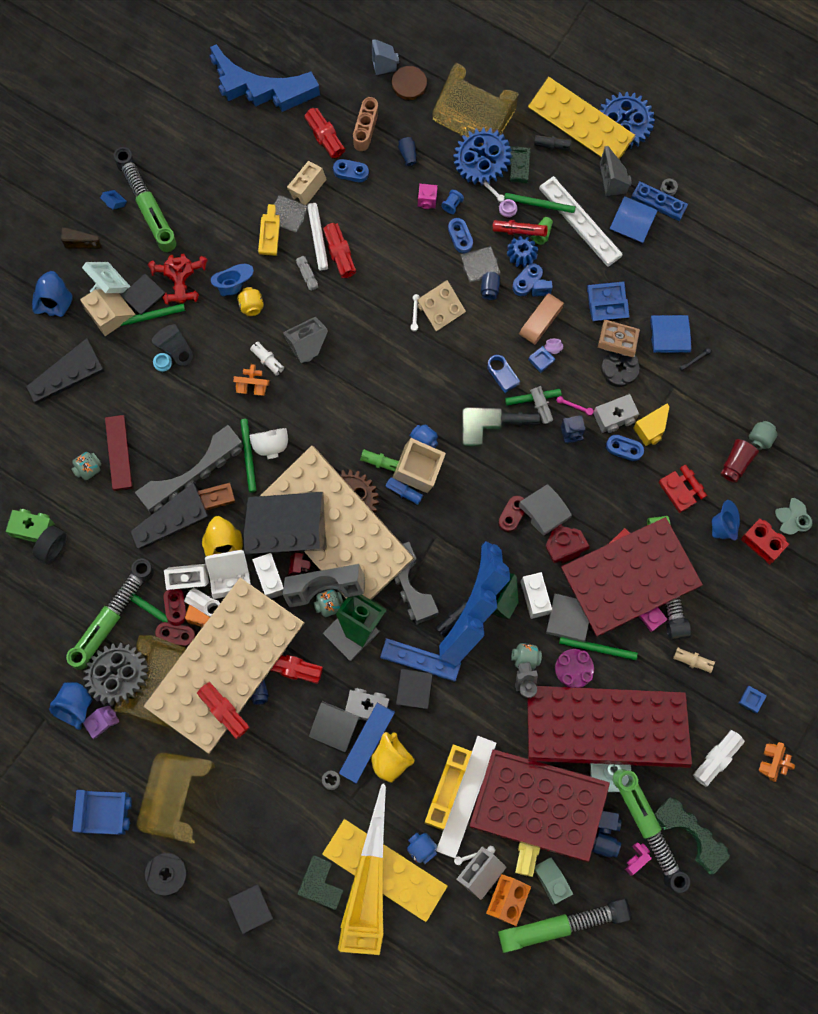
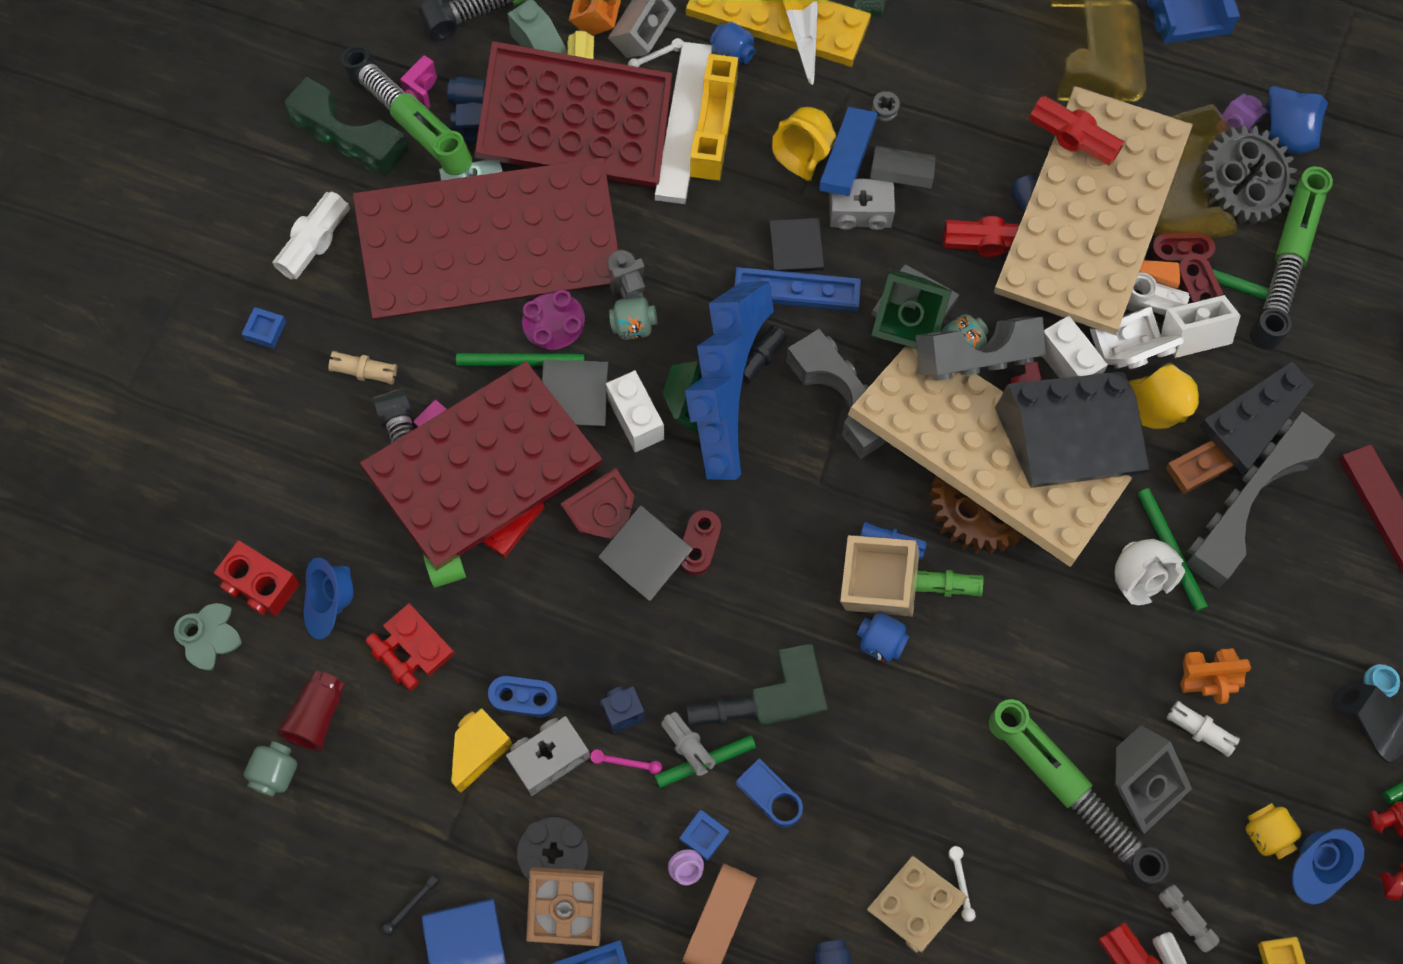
camera: 170 degrees right, 5 degrees down
orange hips [759,742,795,782] -> none
none -> piece [989,699,1169,888]

